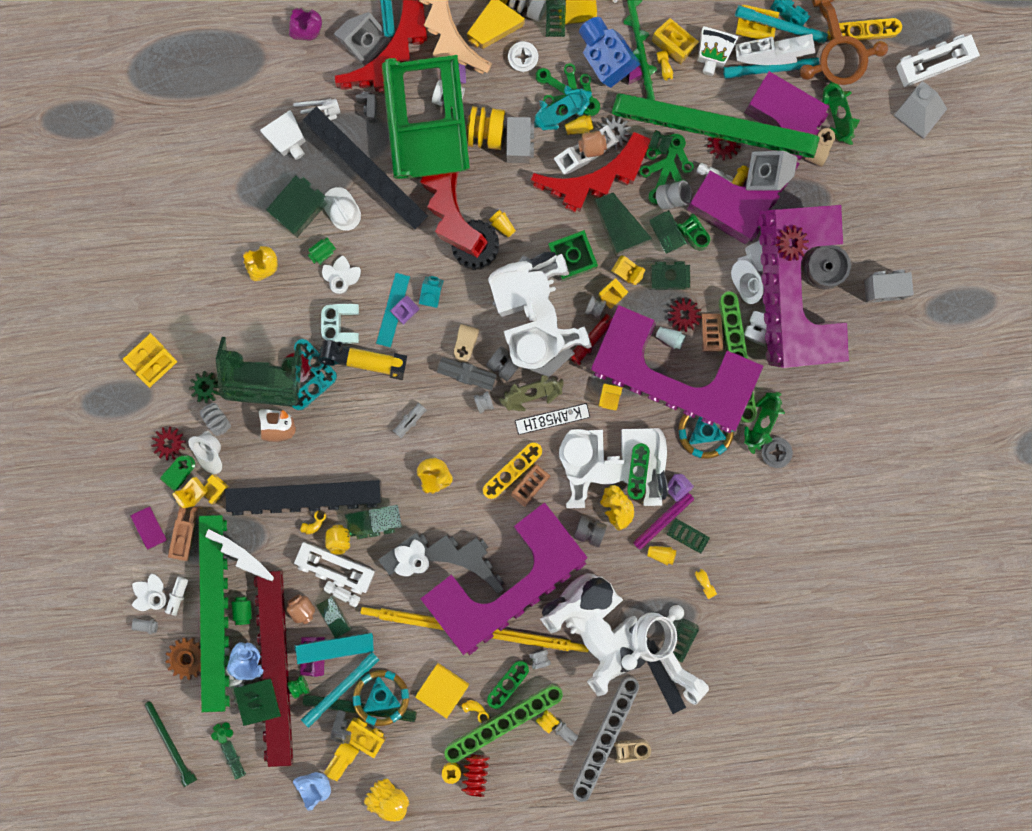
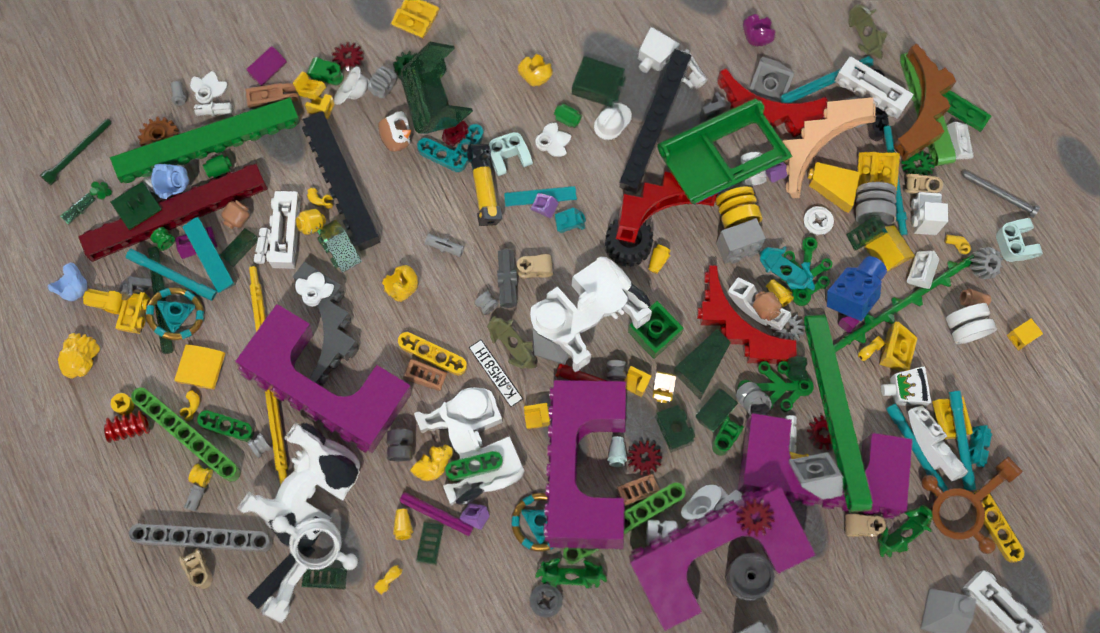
camera: 70 degrees right, 15 degrees down
white slope [205,529,274,582] -> none
flat silver wheel [486,346,519,382] -> none

